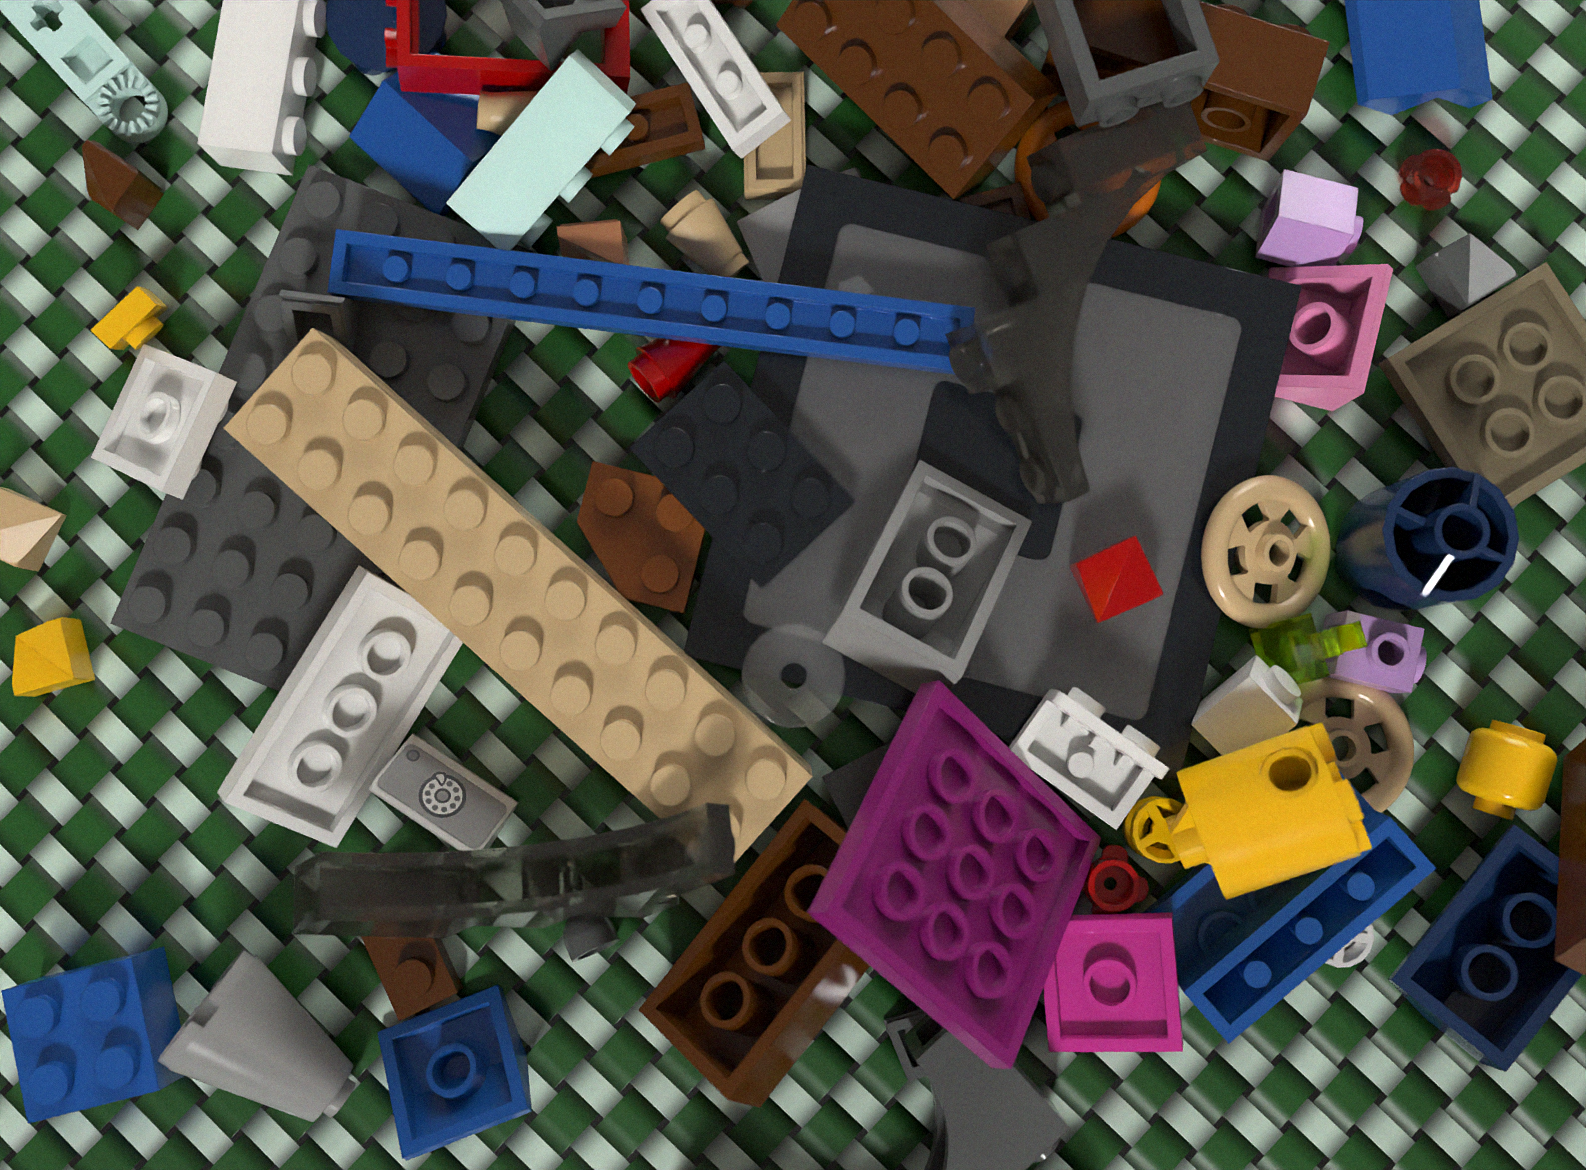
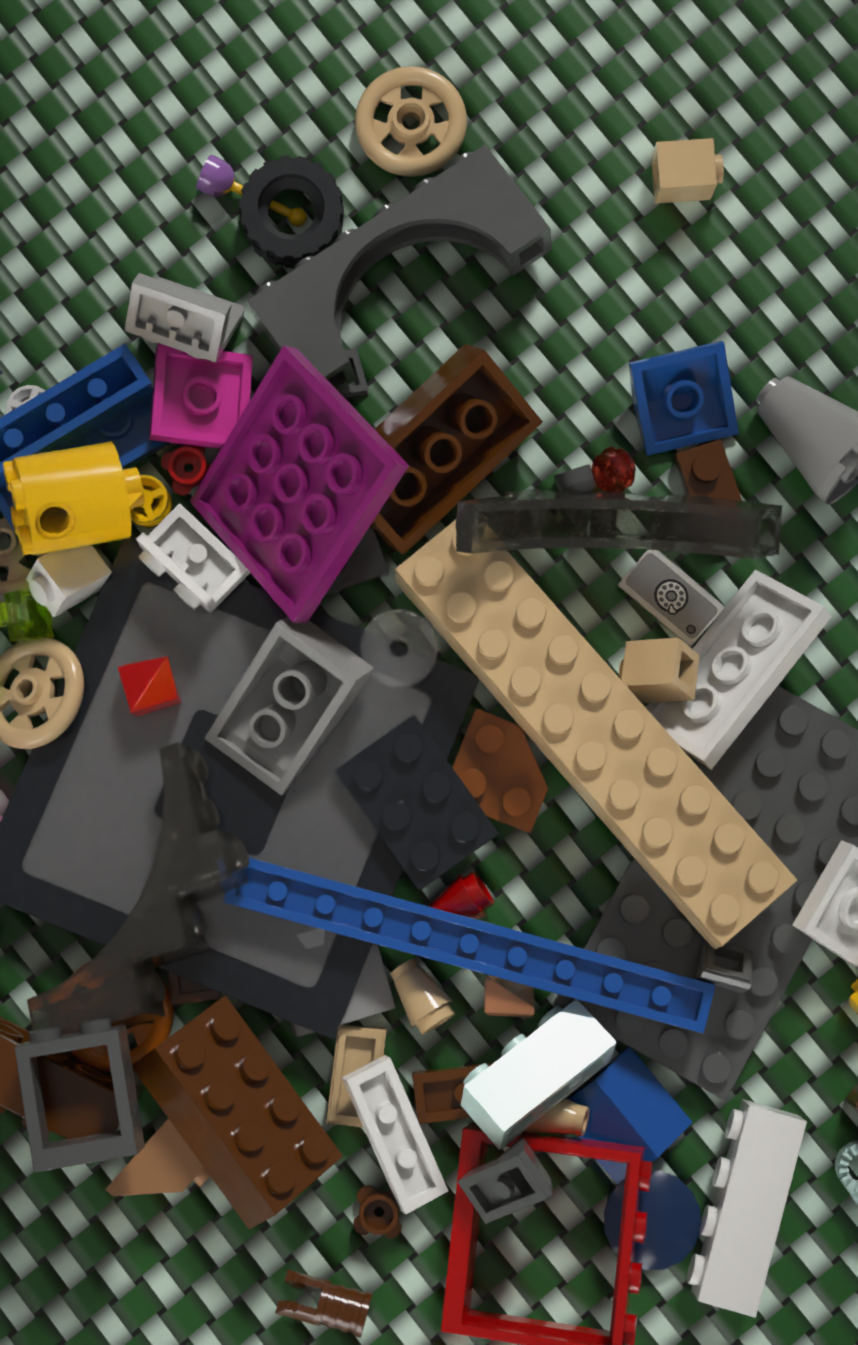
camera: 175 degrees left, 0 degrees up
none -> light grey bracket [124,273,245,363]
none -> clear red plate [592,446,636,493]
none -> tan brick [619,637,700,703]

